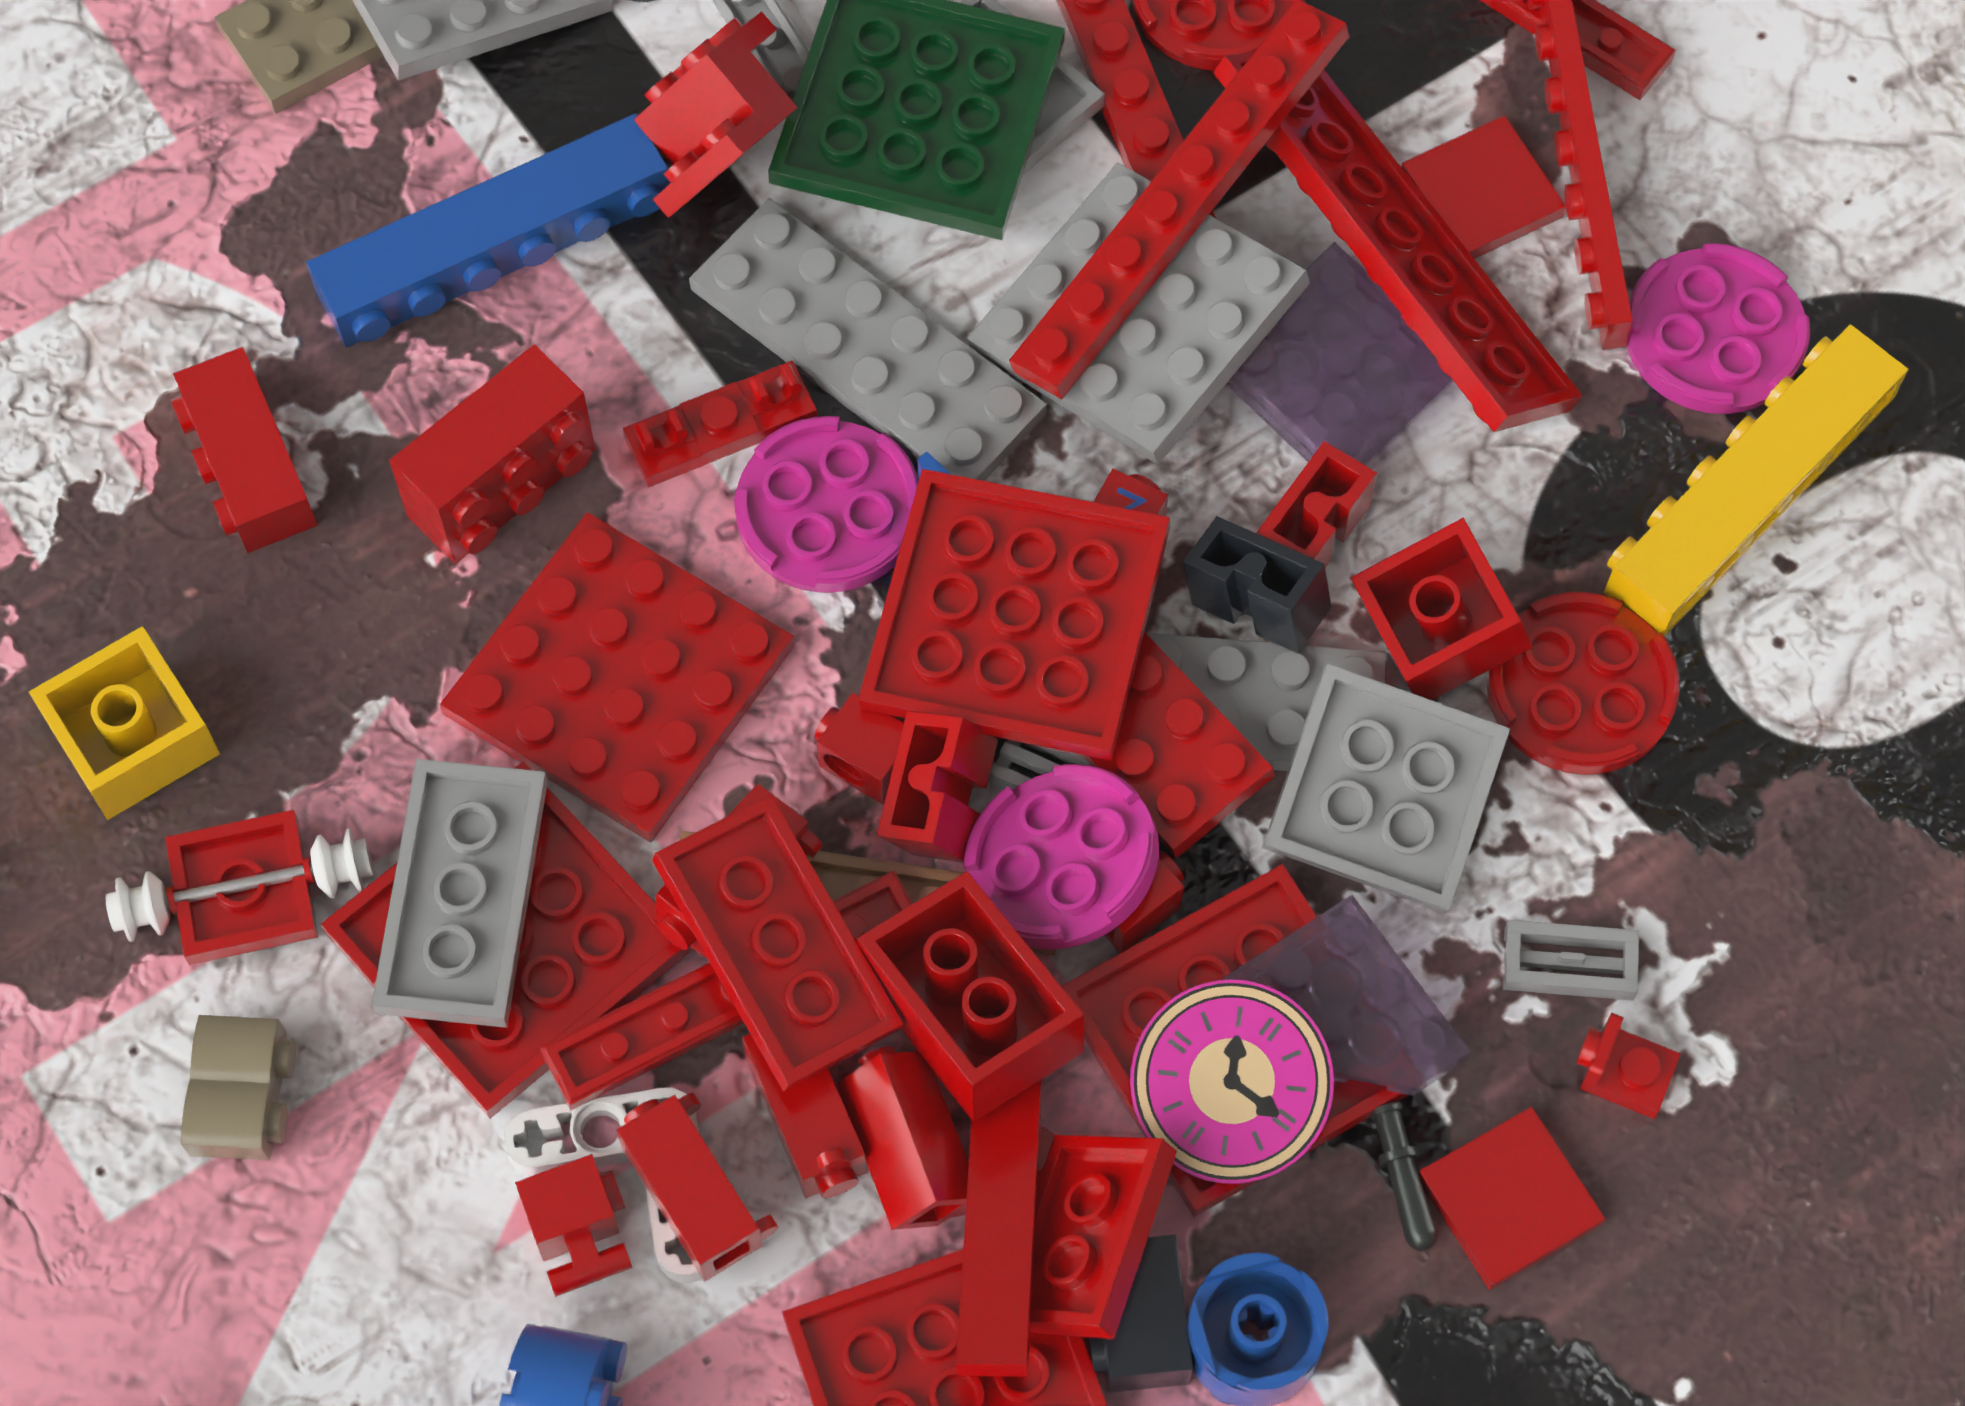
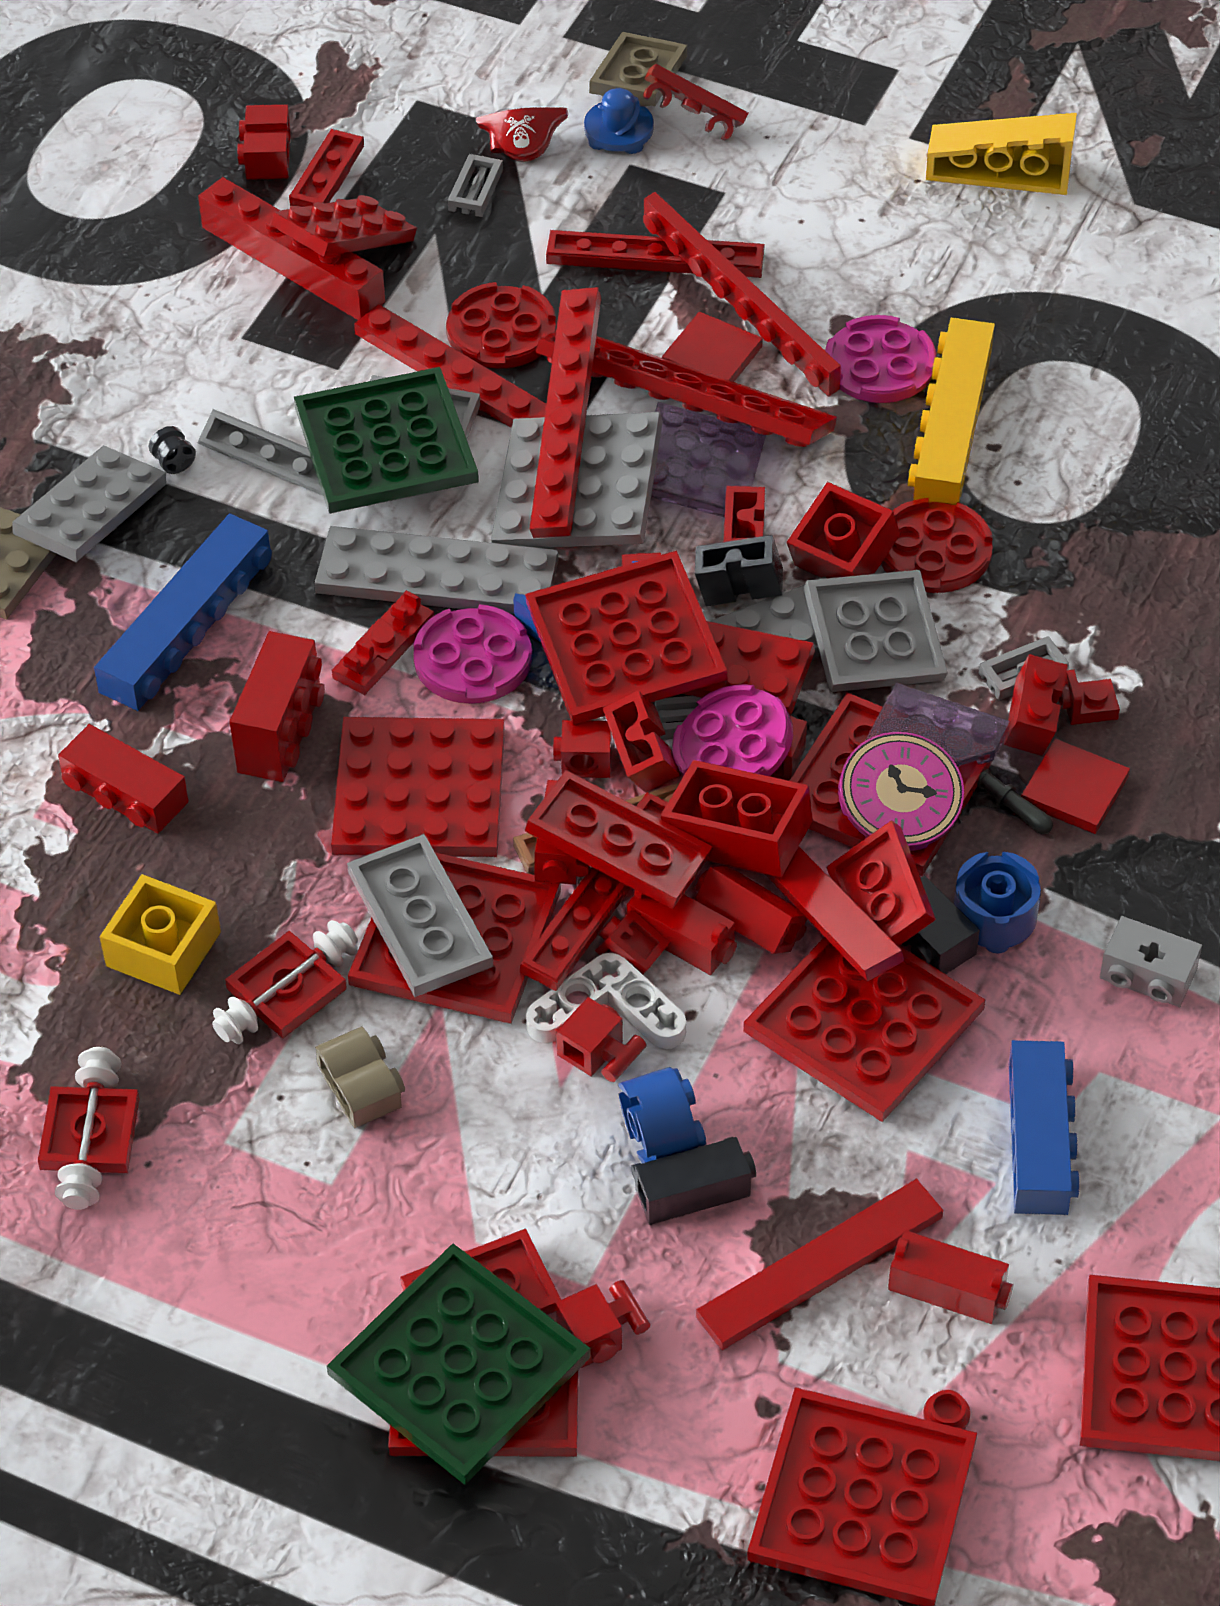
camera: 30 degrees left, 15 degrees down
red brick [616,1093,779,1282] -> none
bracket [634,11,798,218] -> none
none -> red bracket [595,909,670,975]
none -> red brick [1004,654,1068,756]

